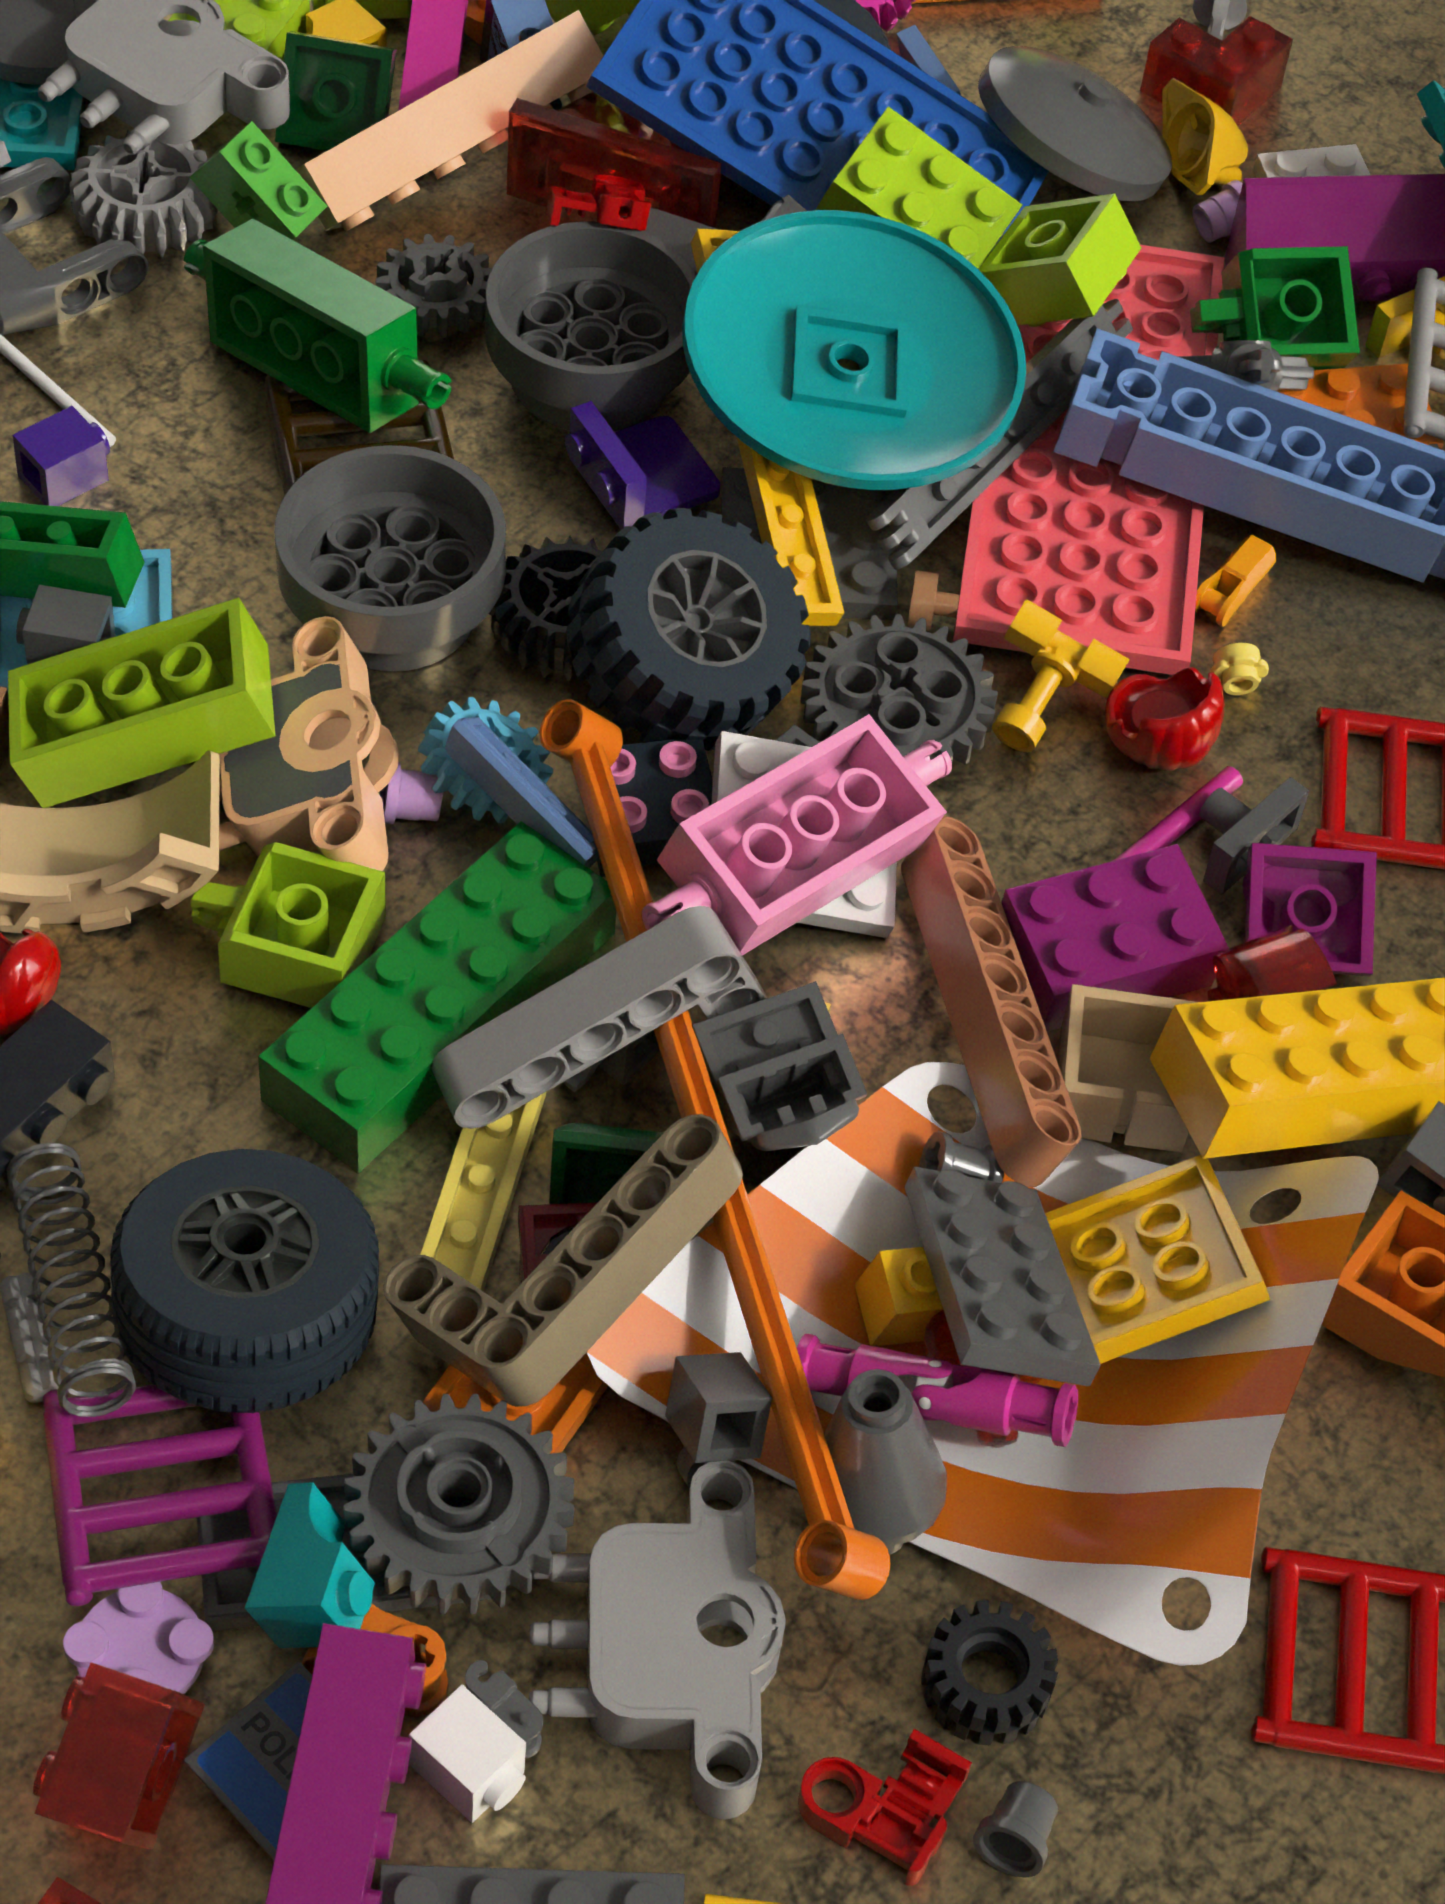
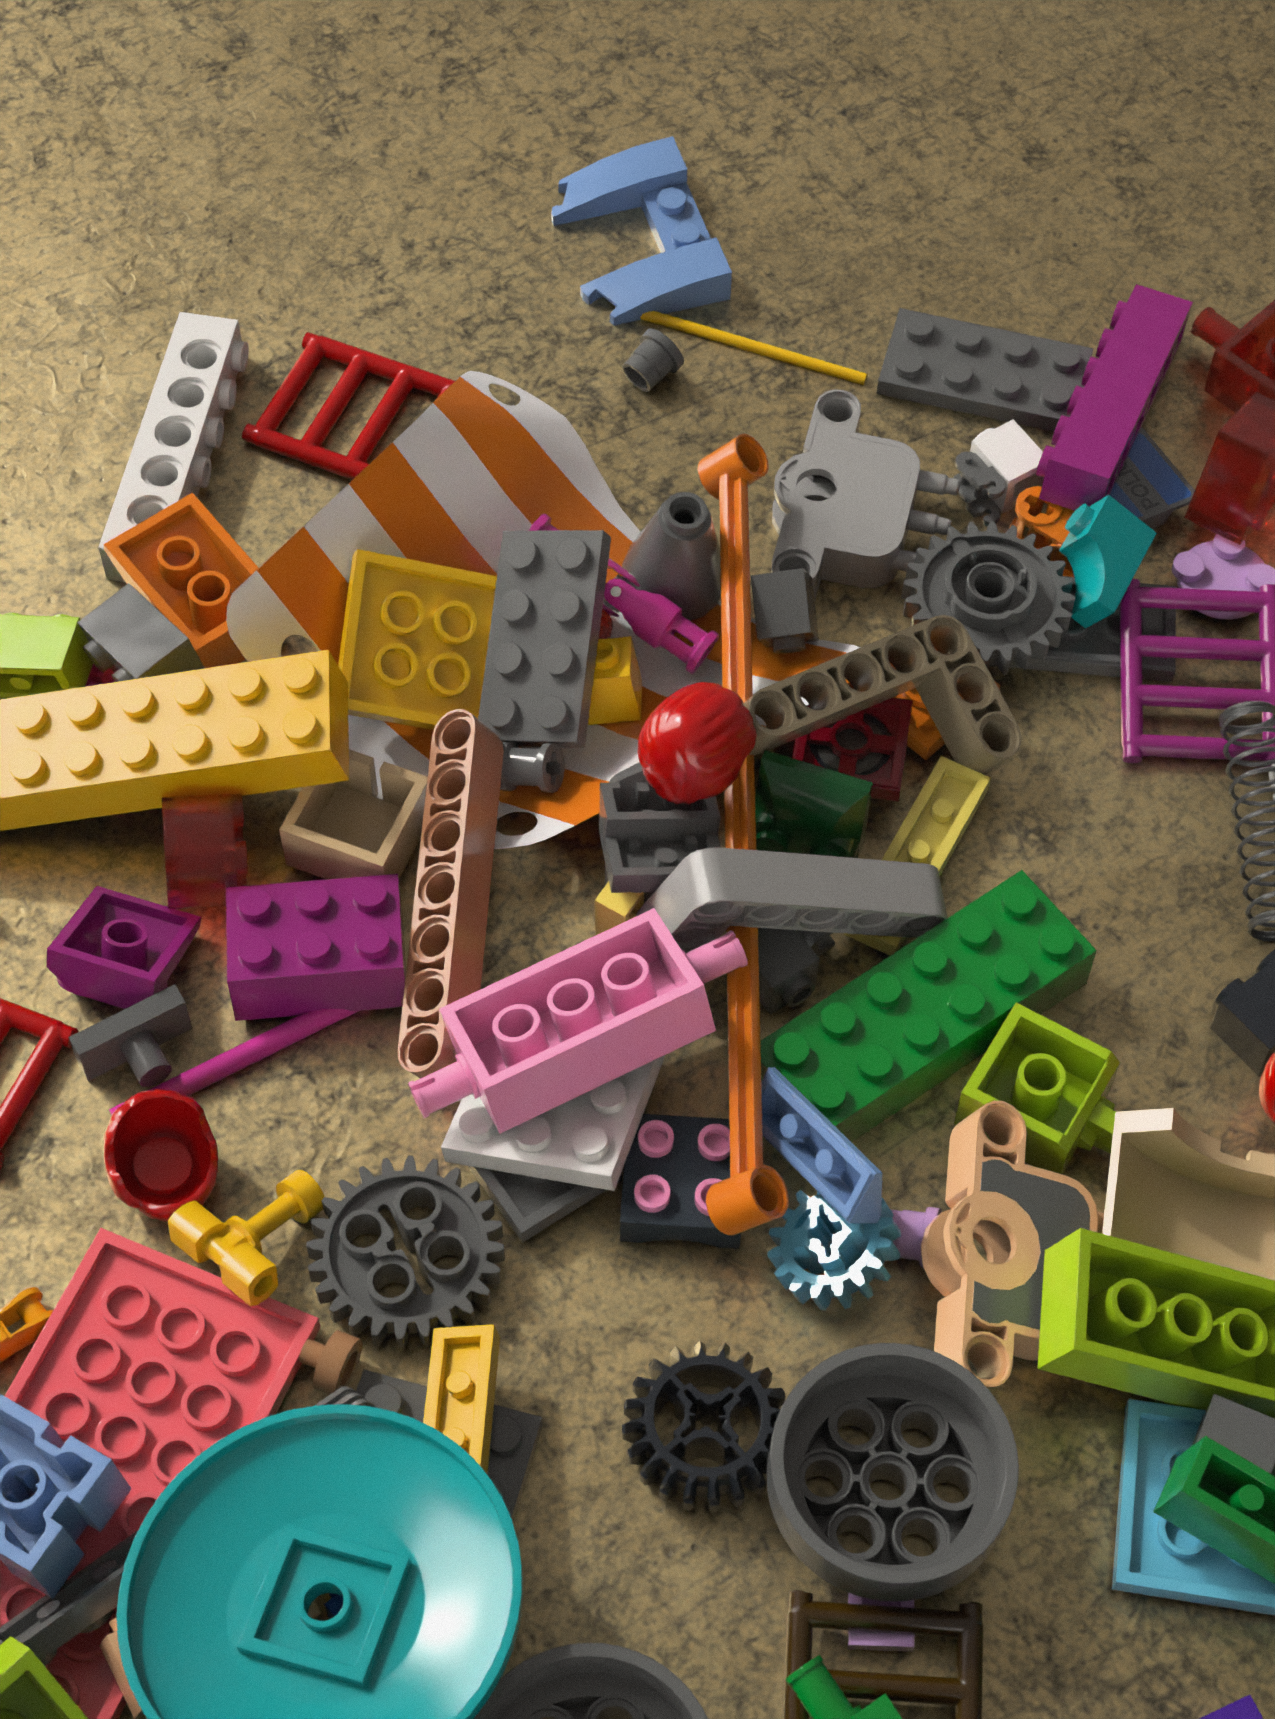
camera: 160 degrees left, 5 degrees up
black wheel [110,1149,379,1413] -> none
dark purple bracket [565,401,721,530] -> none
black wheel [566,508,811,751] -> none
red piece [798,1728,972,1886] -> none
black tyre [921,1600,1058,1746] -> none
light yellow plate [1210,643,1269,695] -> none
none -> red piece [638,682,757,804]

